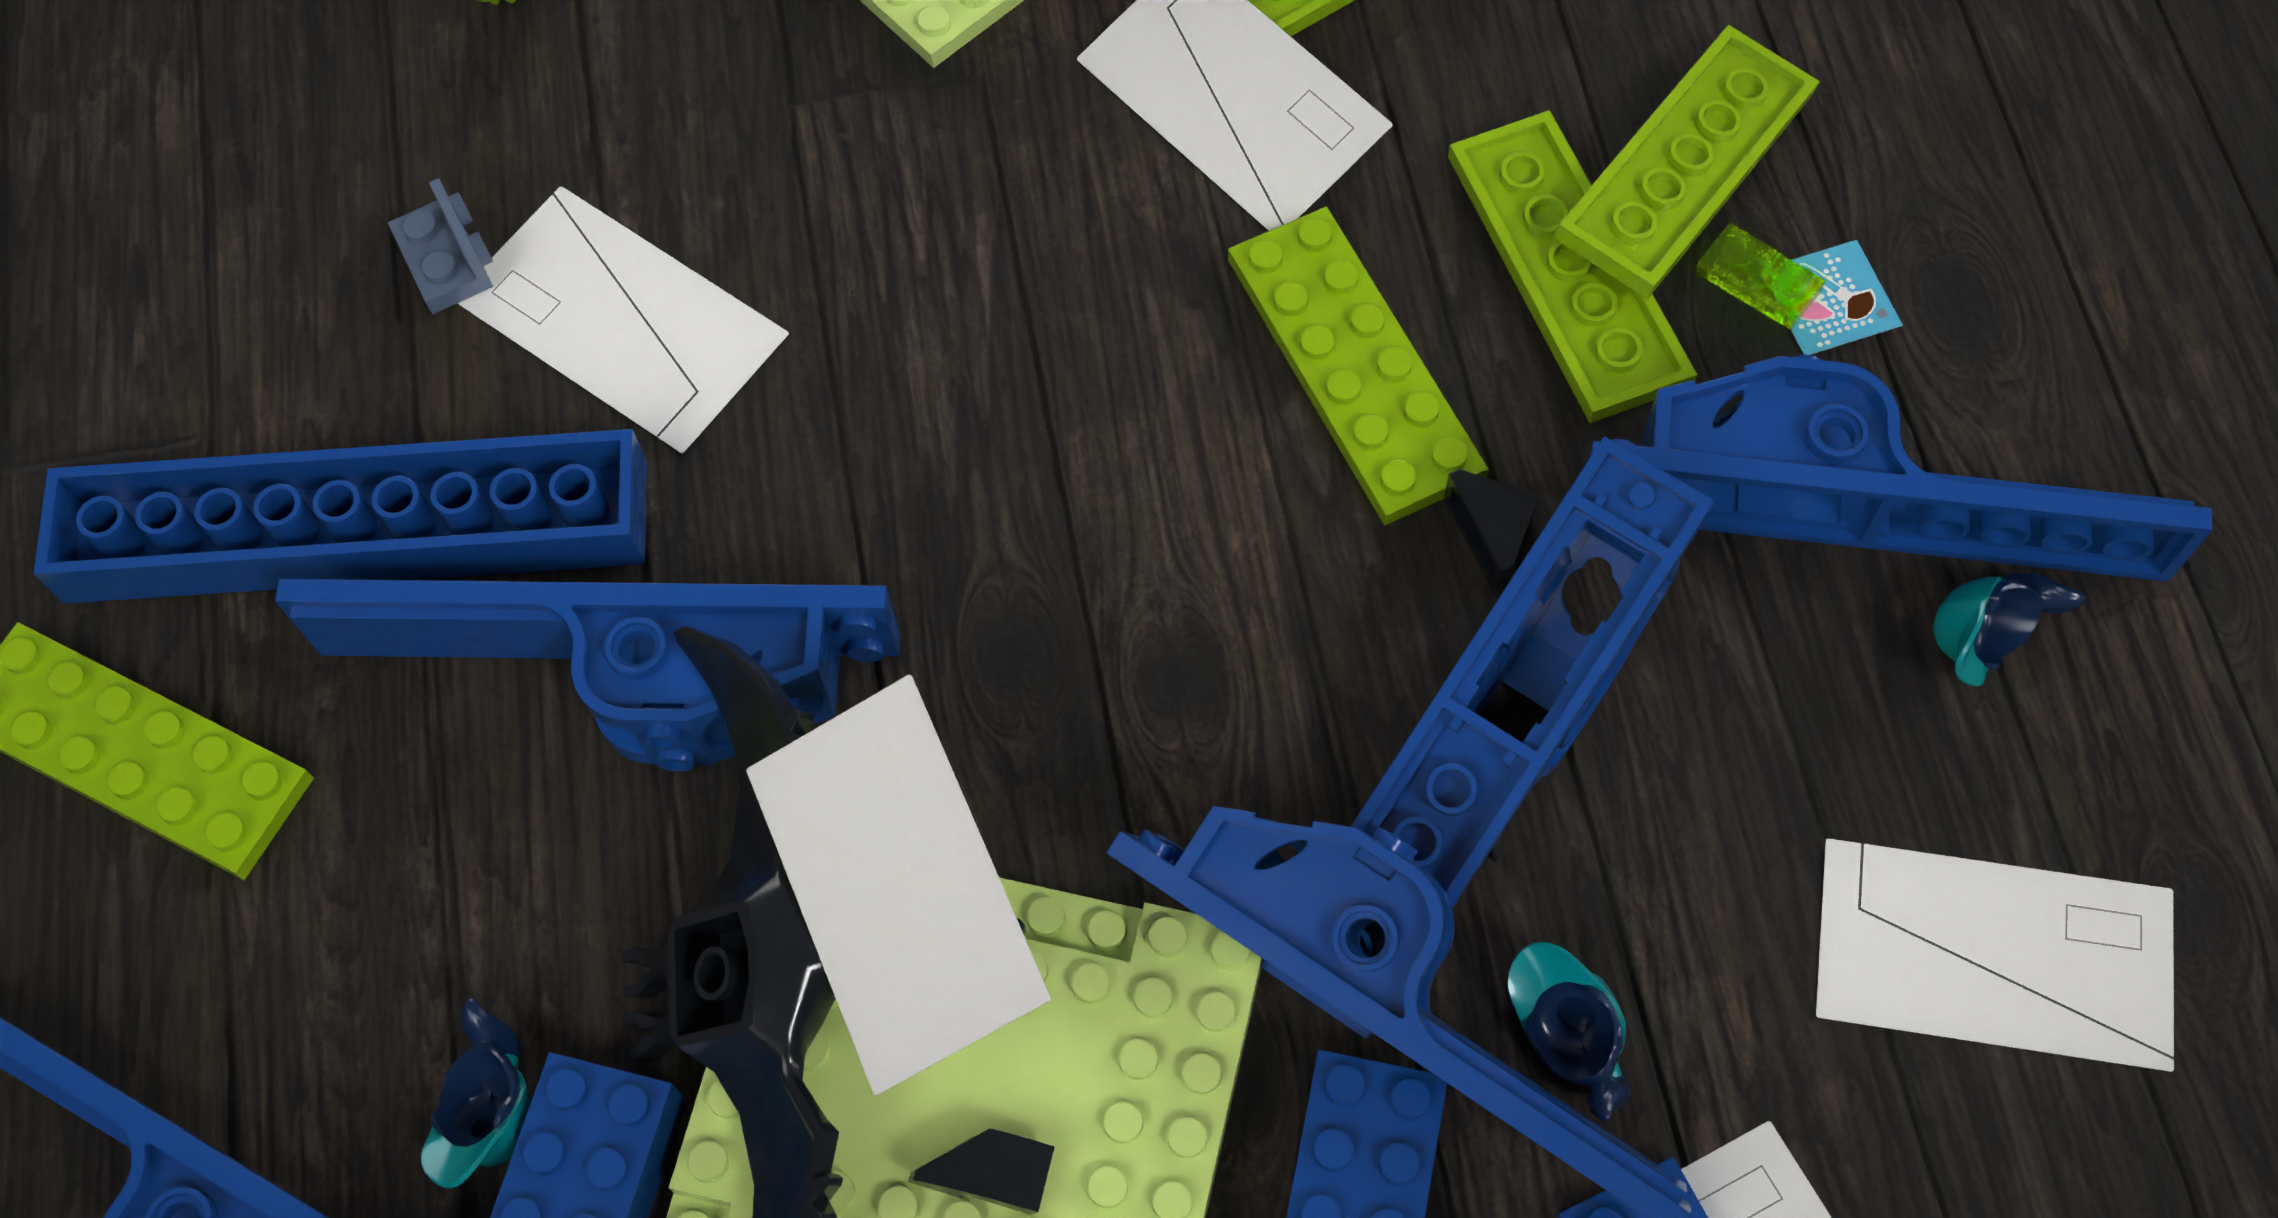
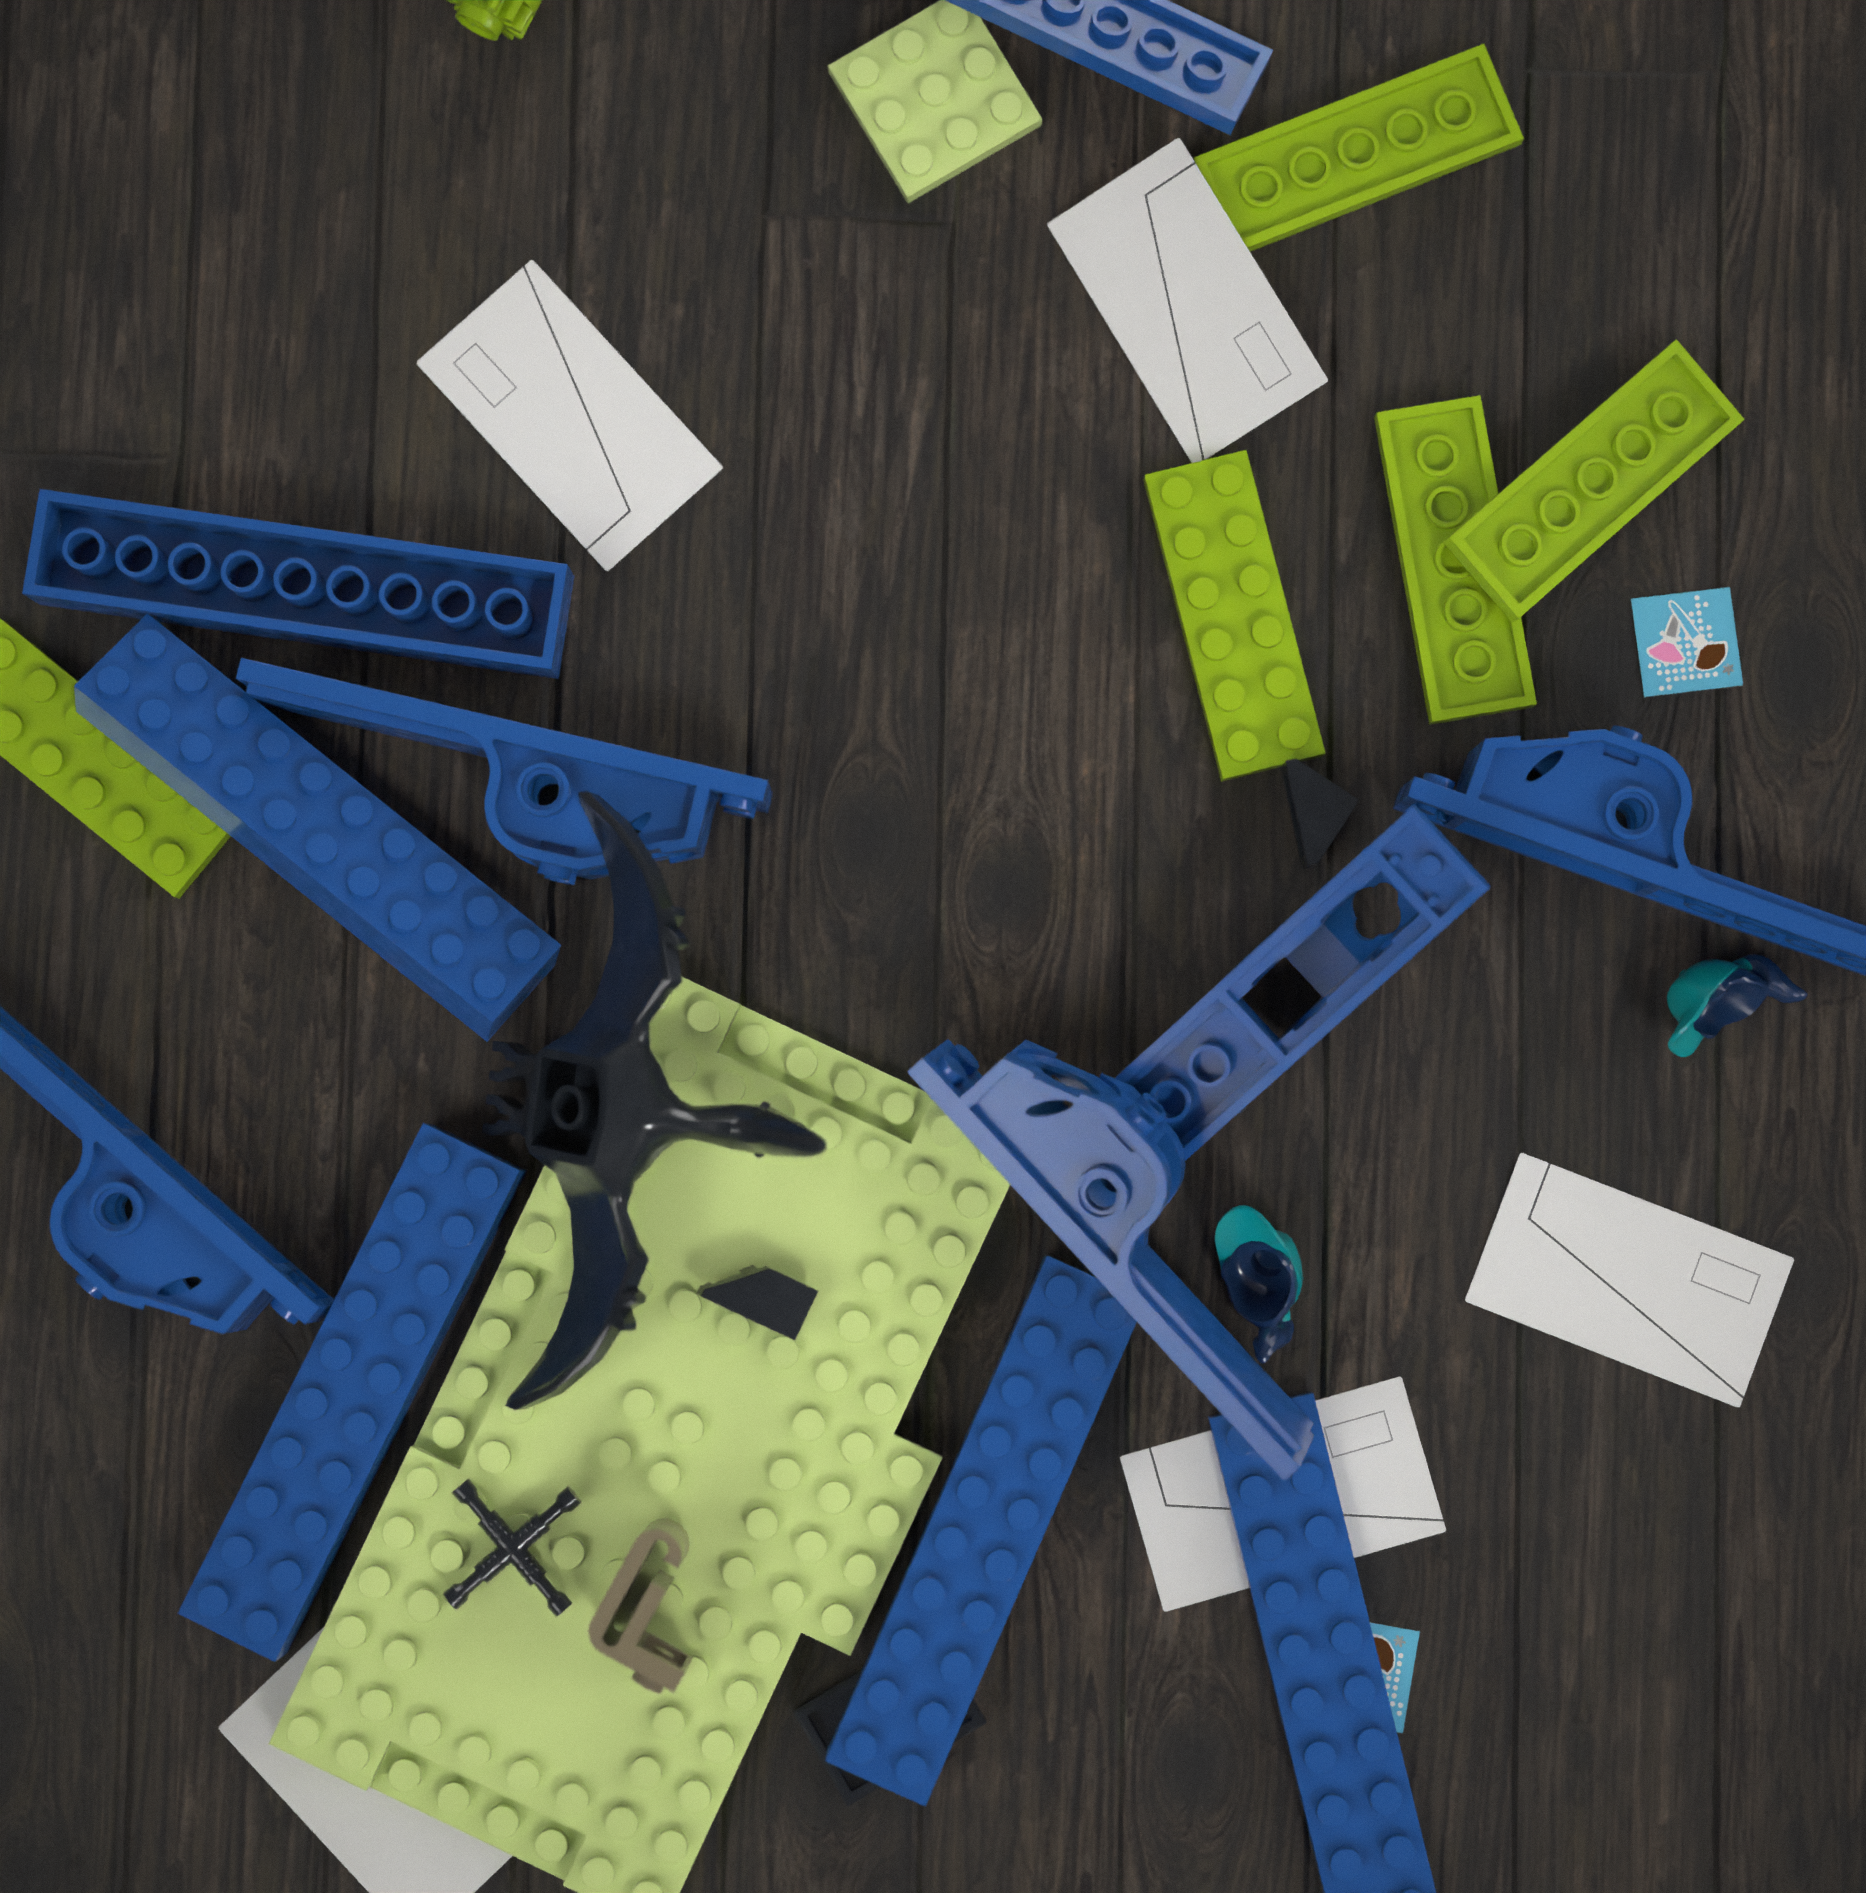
camera: 10 degrees right, 20 degrees up
sand blue bracket [388,178,494,315] -> none
dark blue hair [421,998,531,1188] -> none
white sticker [746,675,1051,1096] -> none
clear neon green plate [1696,223,1825,330] -> none
none -> blue brick [74,613,561,1042]

